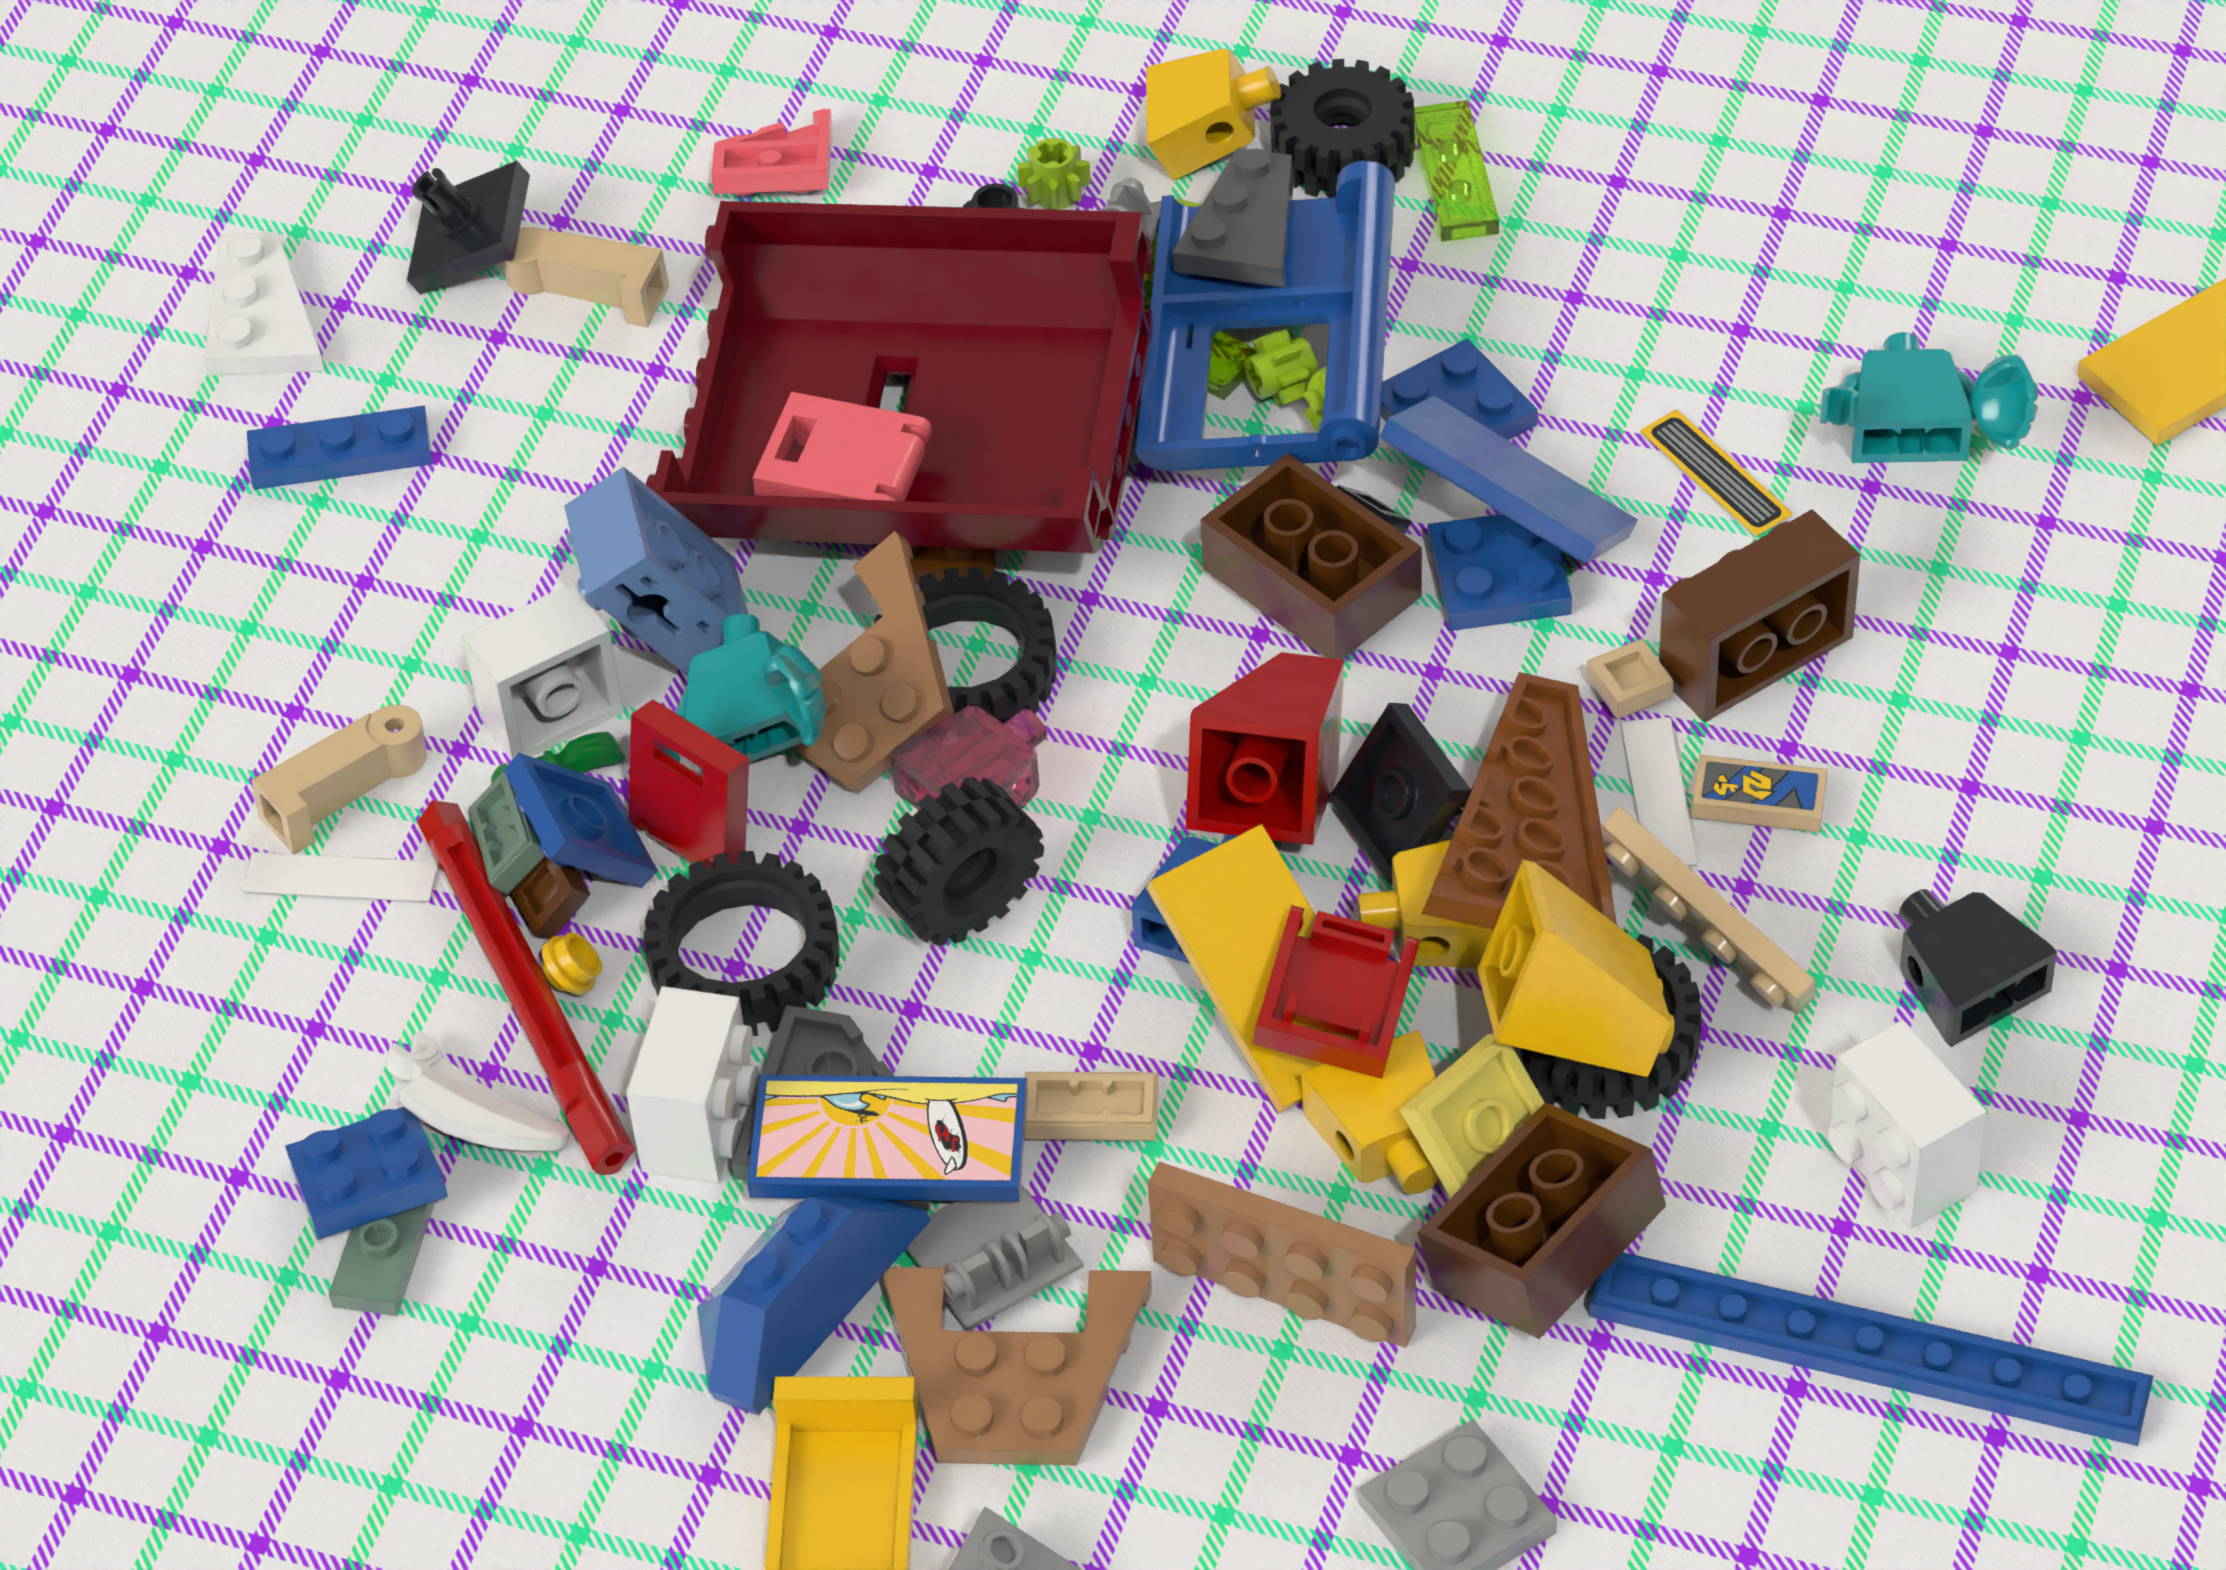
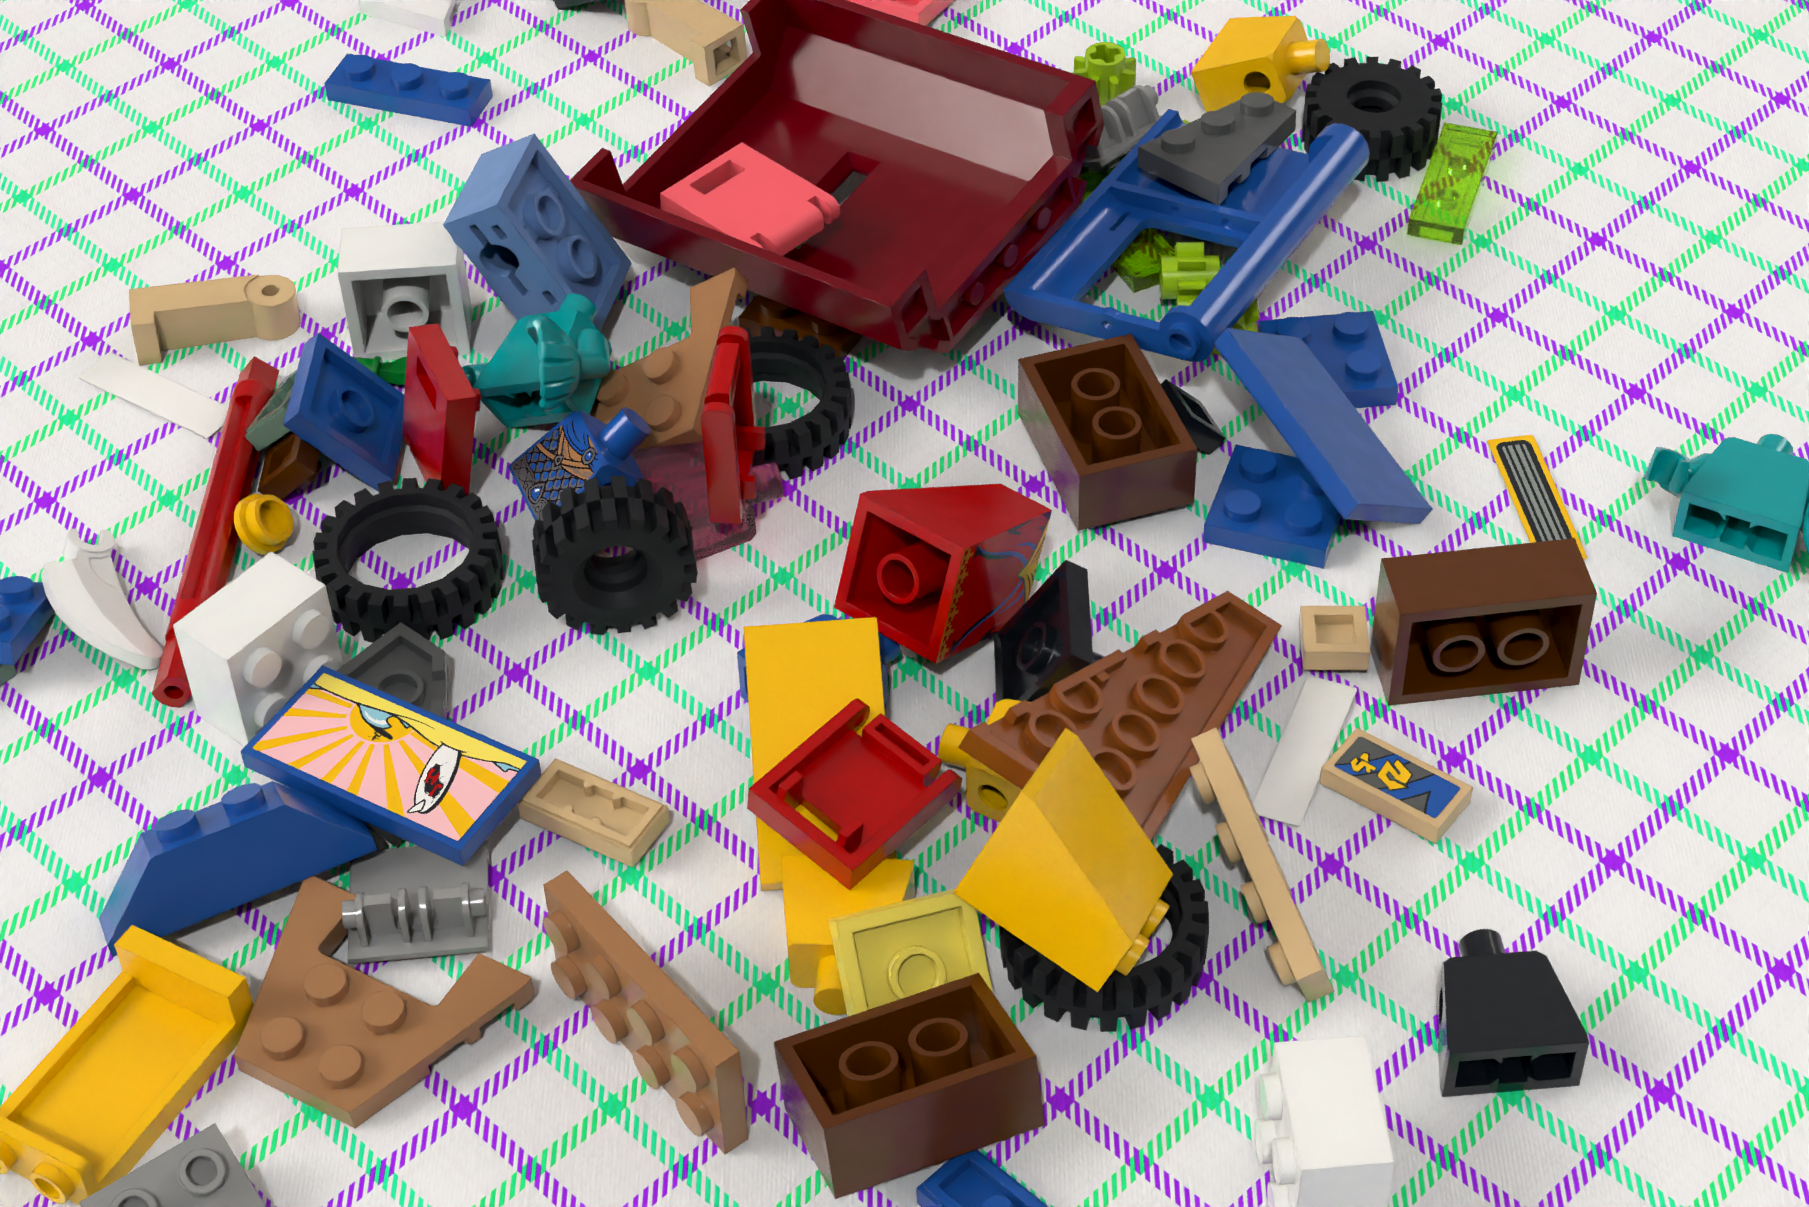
camera: 25 degrees right, 5 degrees down
none -> torso [508,407,651,555]
none -> red container [701,326,766,524]

